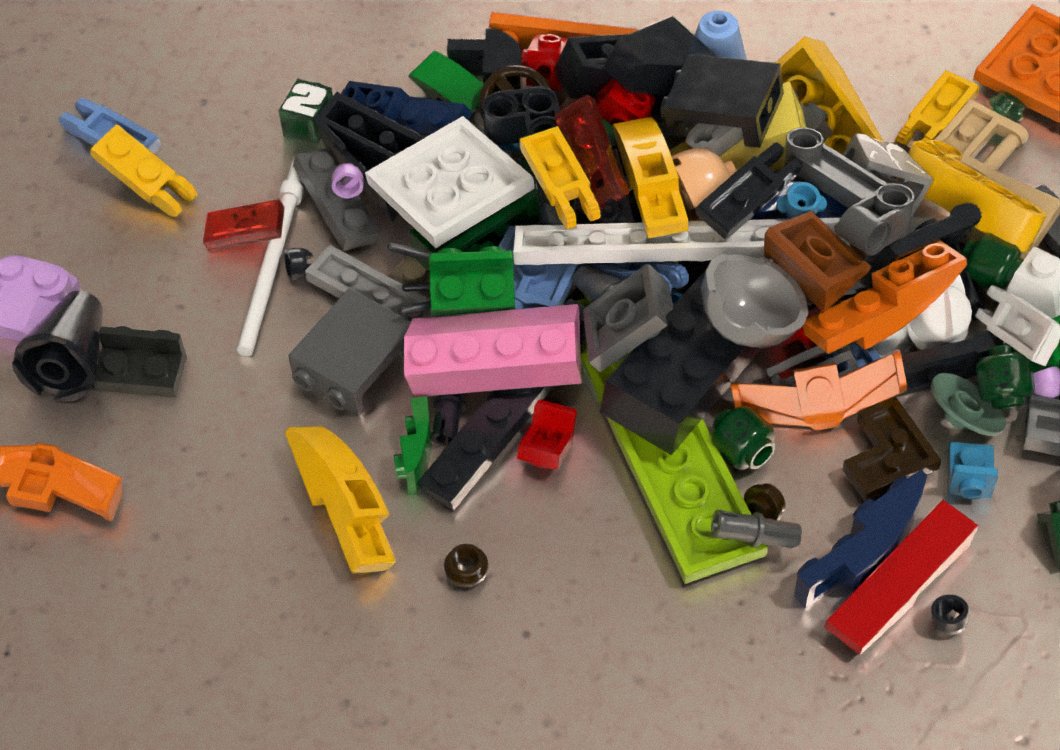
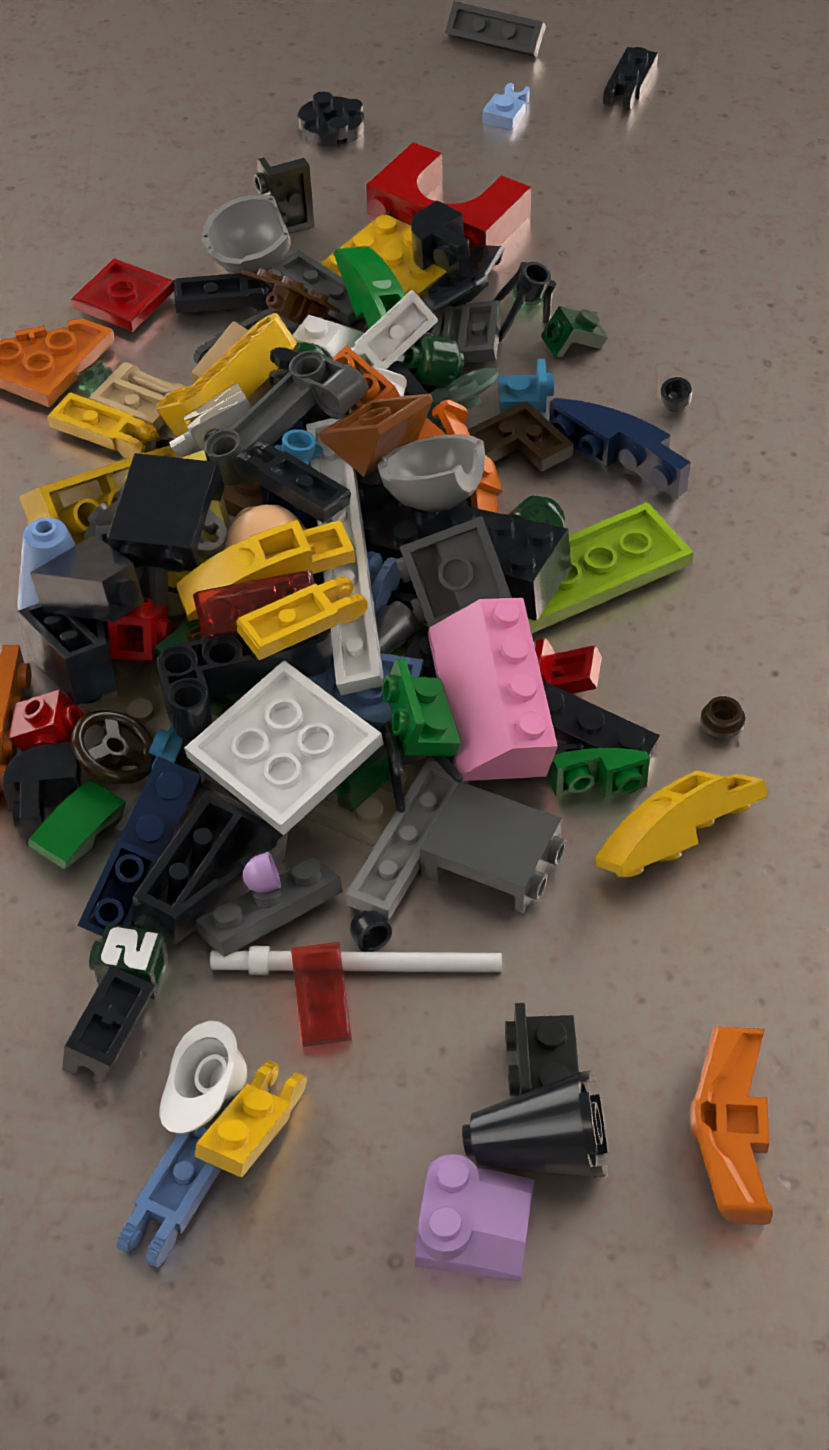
camera: 100 degrees left, 5 degrees down
dark grey axle [711,509,802,548] -> none
dark brown plate [744,483,786,520] -> none
red slope [824,500,979,655] -> none
none -> black hinge [62,965,155,1083]
none -> white piece [159,1020,247,1134]

